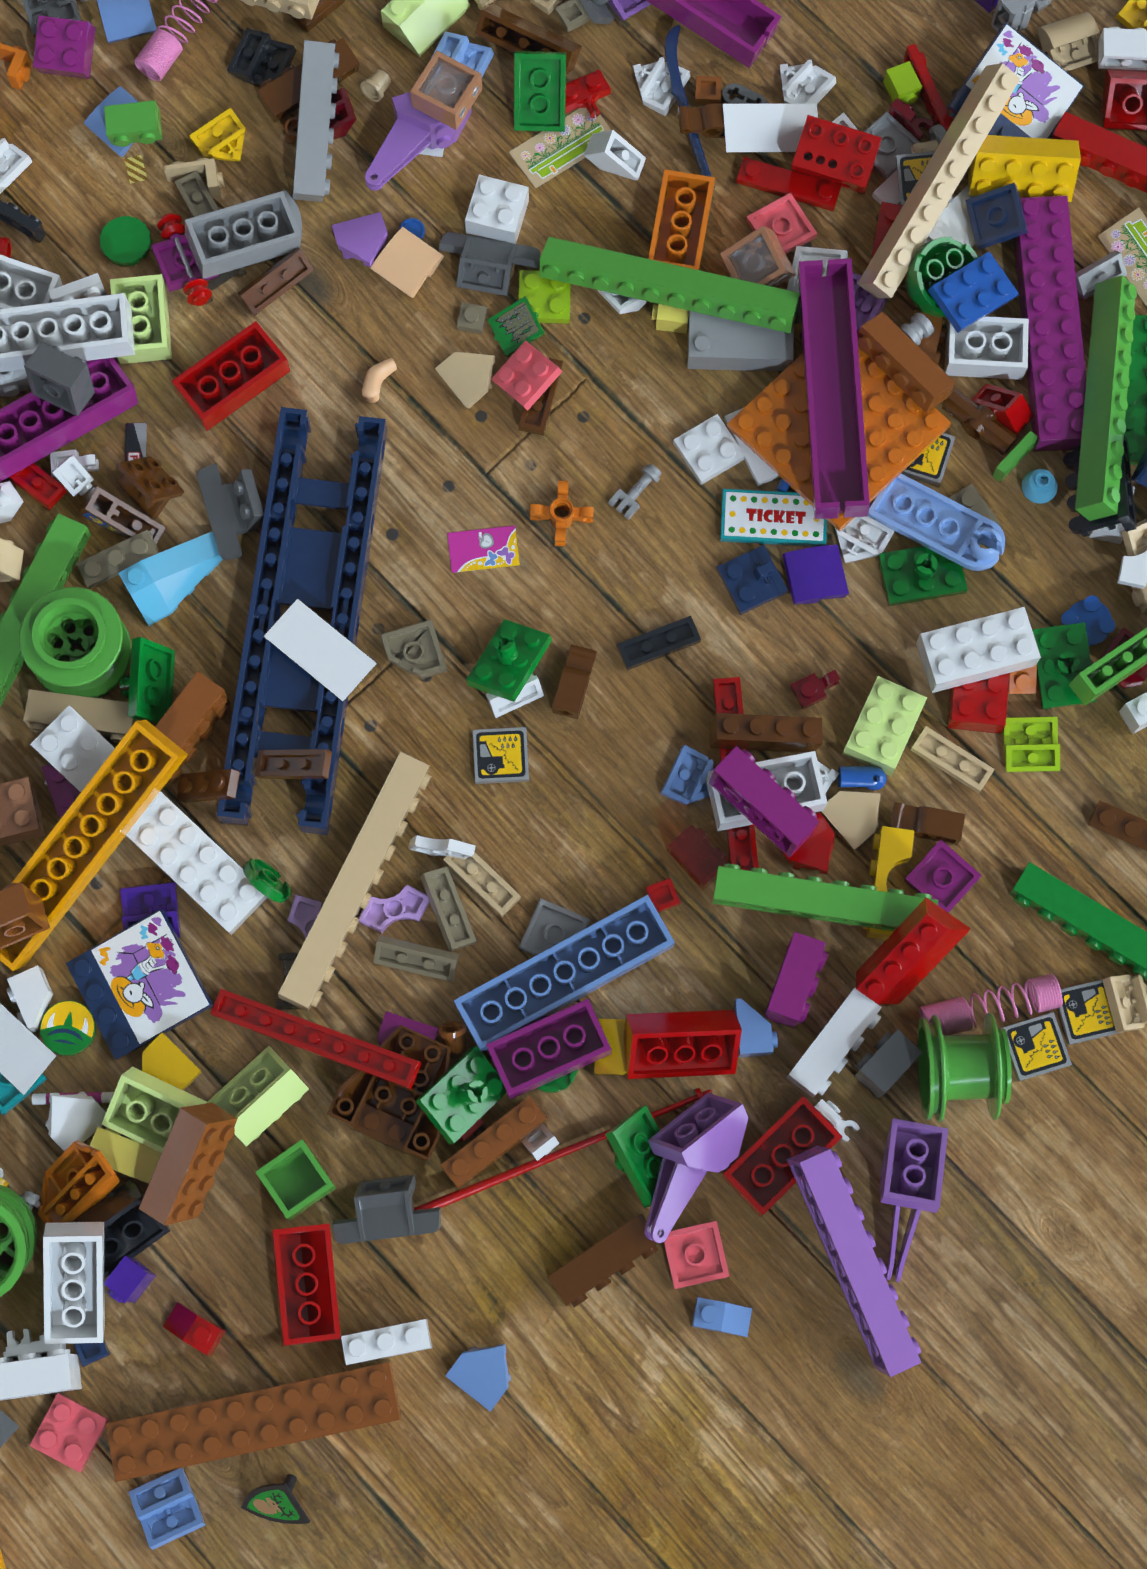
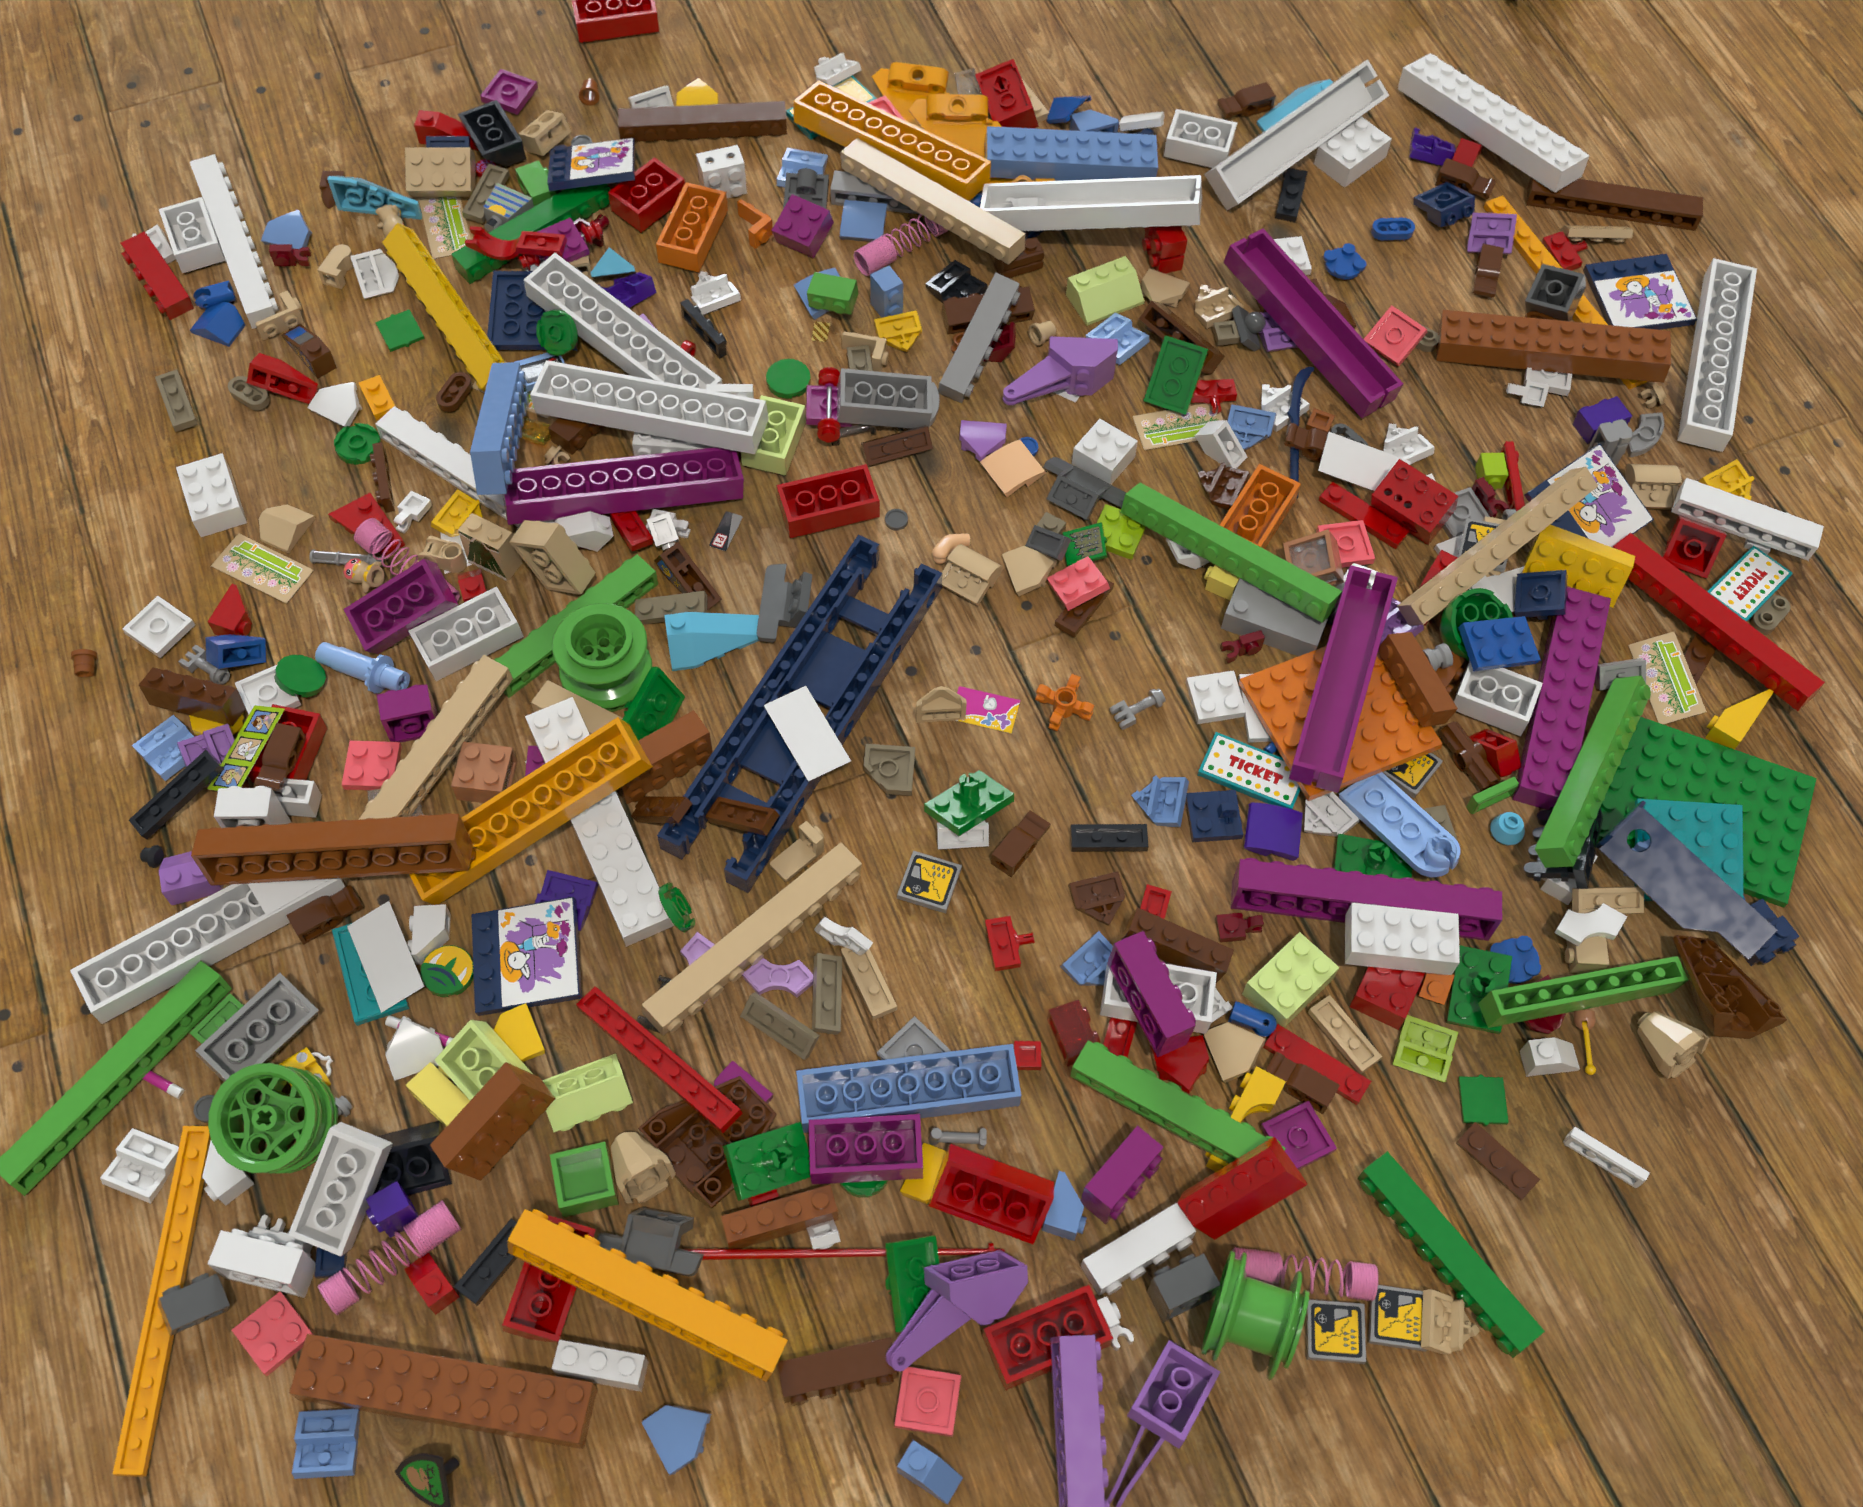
camera: 20 degrees right, 15 degrees down
dark grey brick [24,342,95,416] -> none
orange wedge [38,1140,120,1224] -> none
reddish brown bracket [117,456,184,519] -> none
piece [410,50,482,130] -> none
dark orange piece [438,1021,467,1054] -> none
none -> bright pink piece [318,1201,461,1316]
none -> black plate [454,1218,517,1306]
none -> light orange brick [507,1209,788,1382]
none -> tan cone [611,1132,676,1203]
none -> tan bracket [770,821,824,882]
none -> medium blue brick [870,266,903,318]
none -> dark grey piece [885,509,908,531]
none -> tan slope [916,686,967,723]
none -> light grey piece [928,1128,987,1150]
none -> tan brick [942,544,1004,606]
none -> red plate [985,916,1035,972]
none -> dark grey tile [1025,525,1072,561]
none -> reddish brown slope [1068,871,1125,925]
none -> medium blue slope [1131,775,1189,827]
none -> reddish brown slope [1197,462,1250,510]
none -> dark red plate [1220,630,1265,663]
none -> medium blue slope [1227,404,1276,450]
none -> magenta brick [1230,858,1502,941]
none -> red plate [1263,1024,1372,1105]
none -> green piece [1458,1074,1509,1127]

